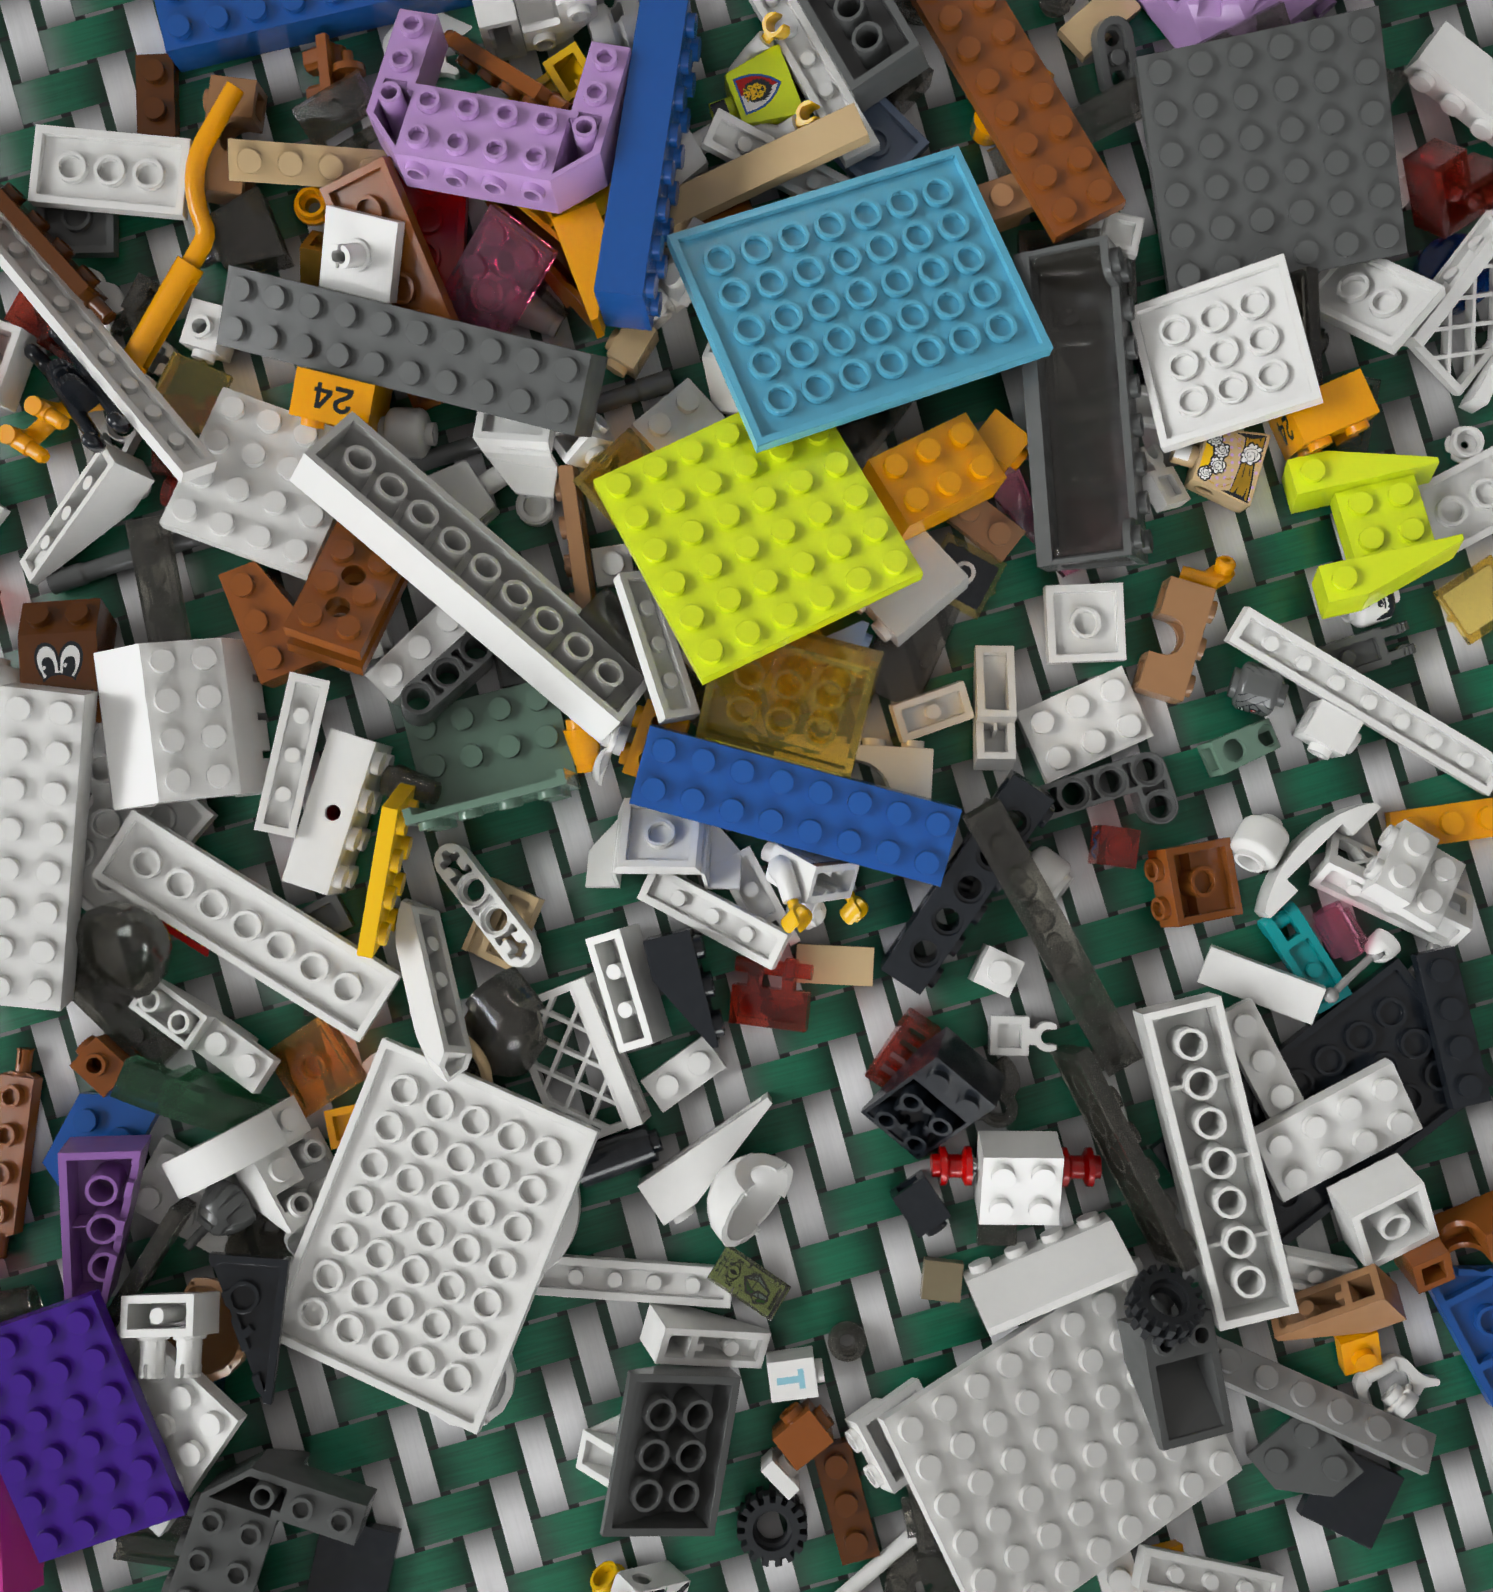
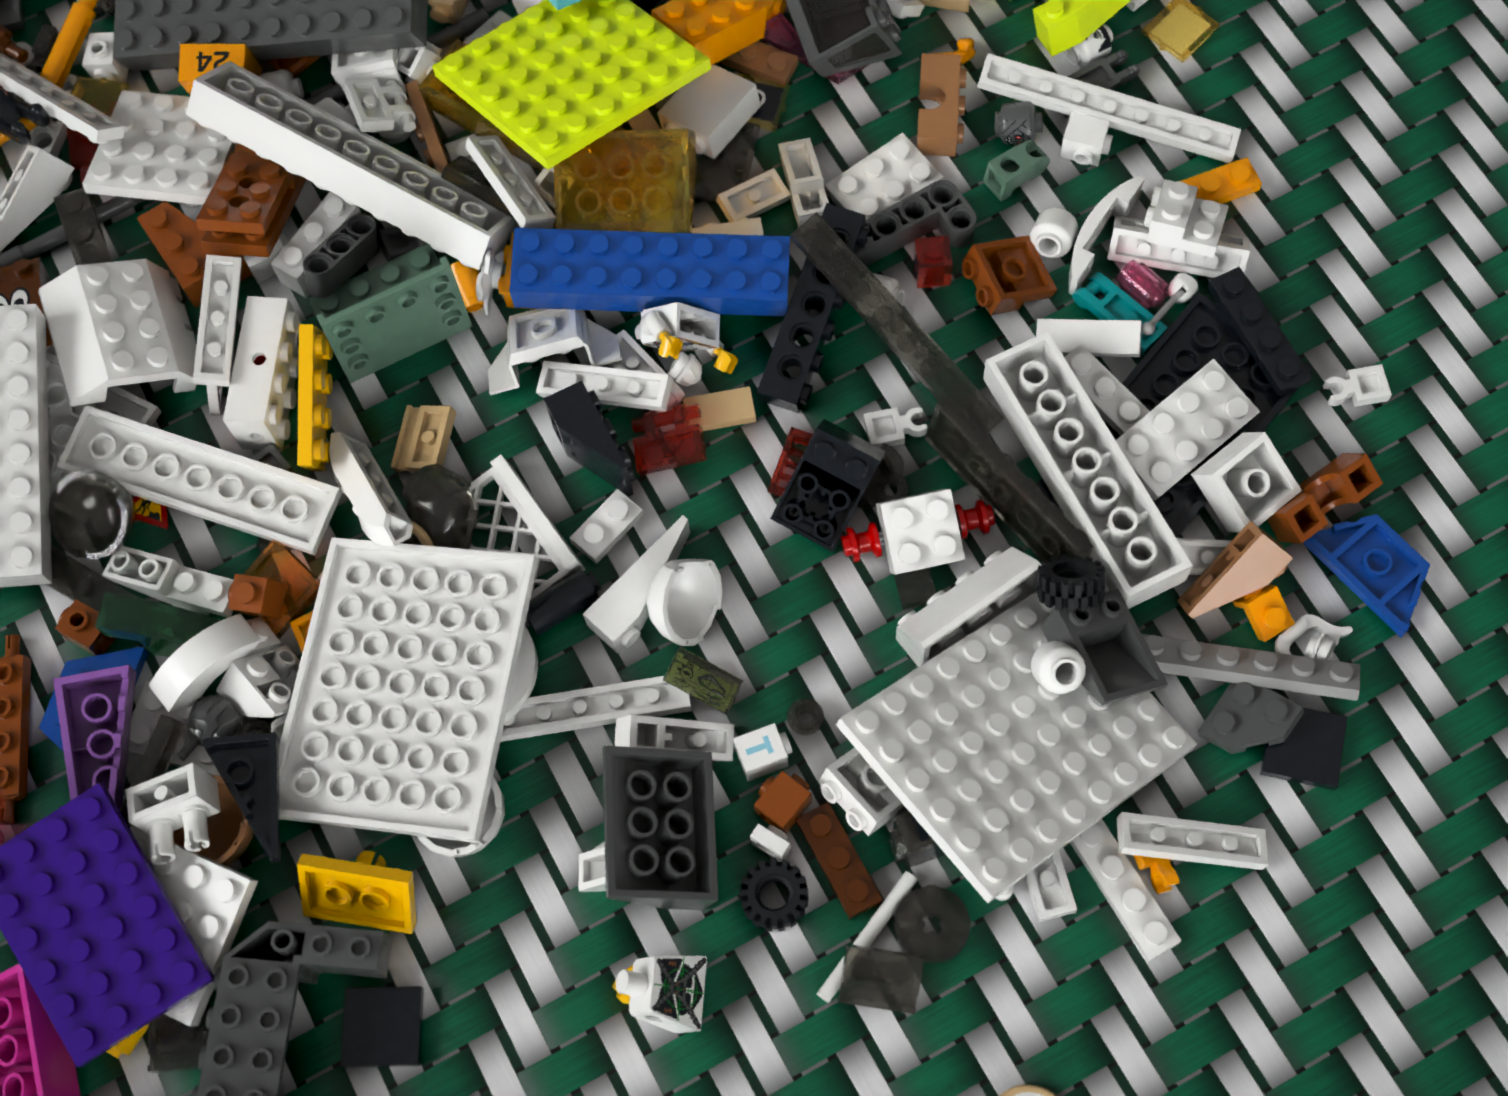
camera: 15 degrees left, 20 degrees down
white beam [434,843,541,968] -> none
white brick [585,924,672,1053] -> none
black brick [889,1170,951,1238] -> none
dark tan tile [920,1256,964,1303] -> none
white brick [967,943,1025,998] -> none
white plate [1043,582,1127,664] -> none
none -> dark orange brick [228,574,287,620]
none -> yellow plate [297,851,417,934]
none -> white plate [344,78,416,132]
none -> white head [1031,641,1086,694]

